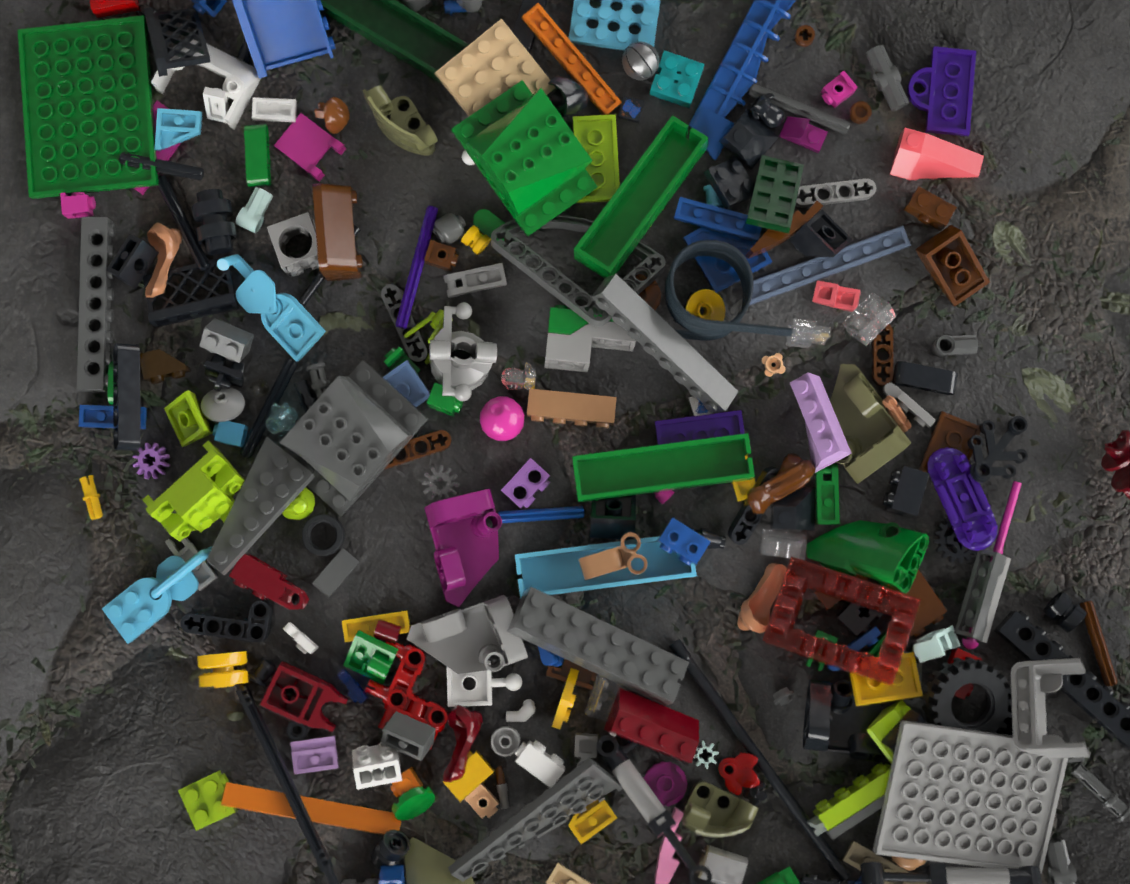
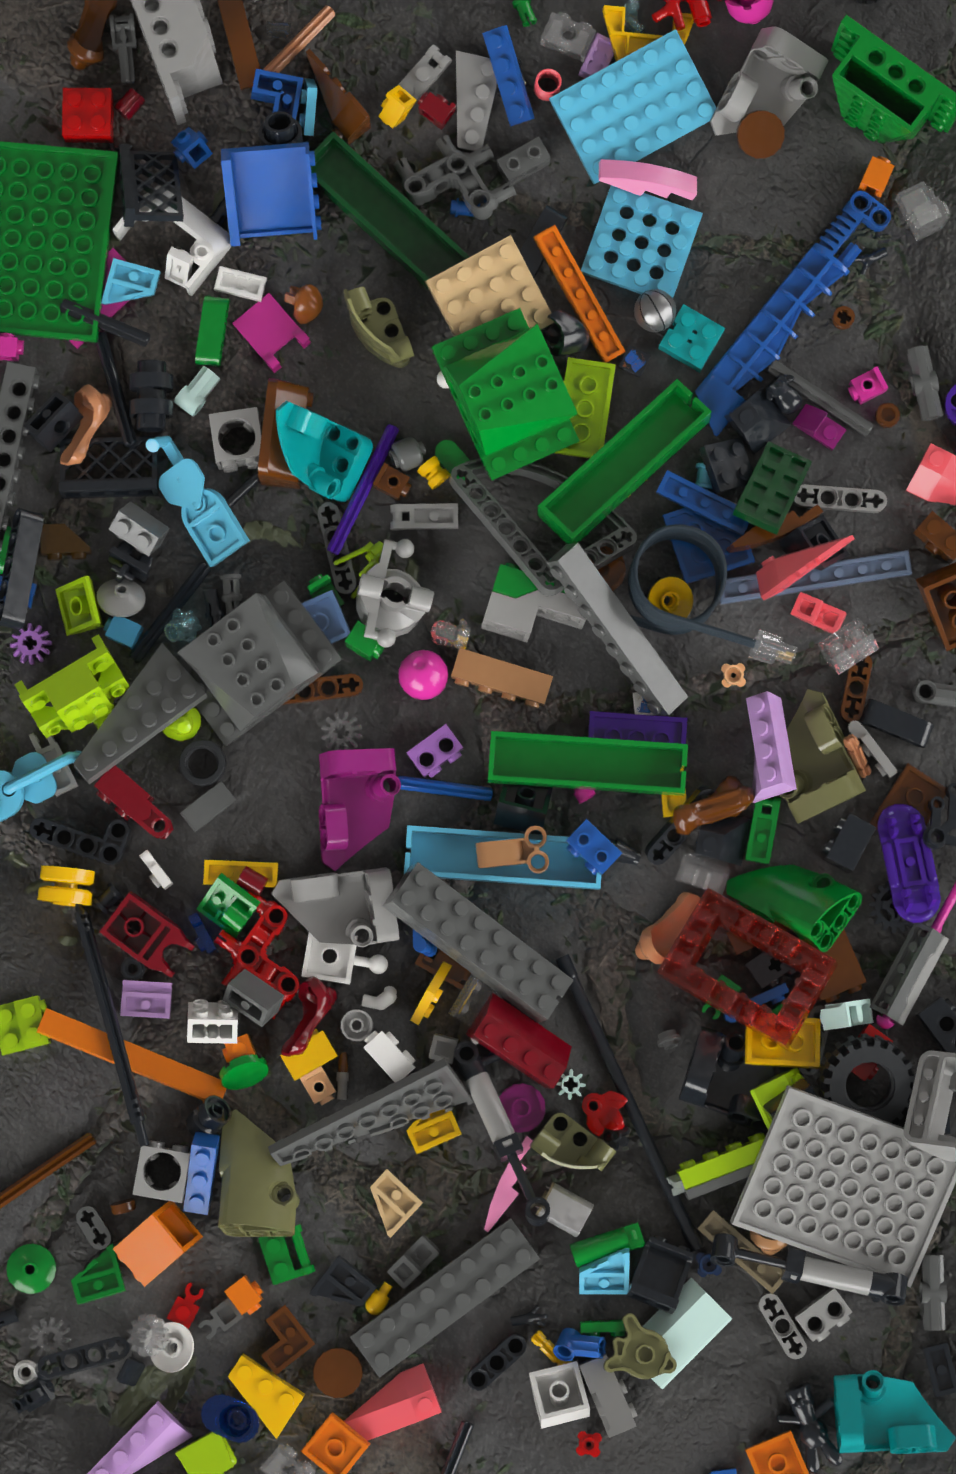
camera: 10 degrees right, 0 degrees up
none -> teal panel [276,401,373,502]
none -> coral wedge [756,535,855,601]

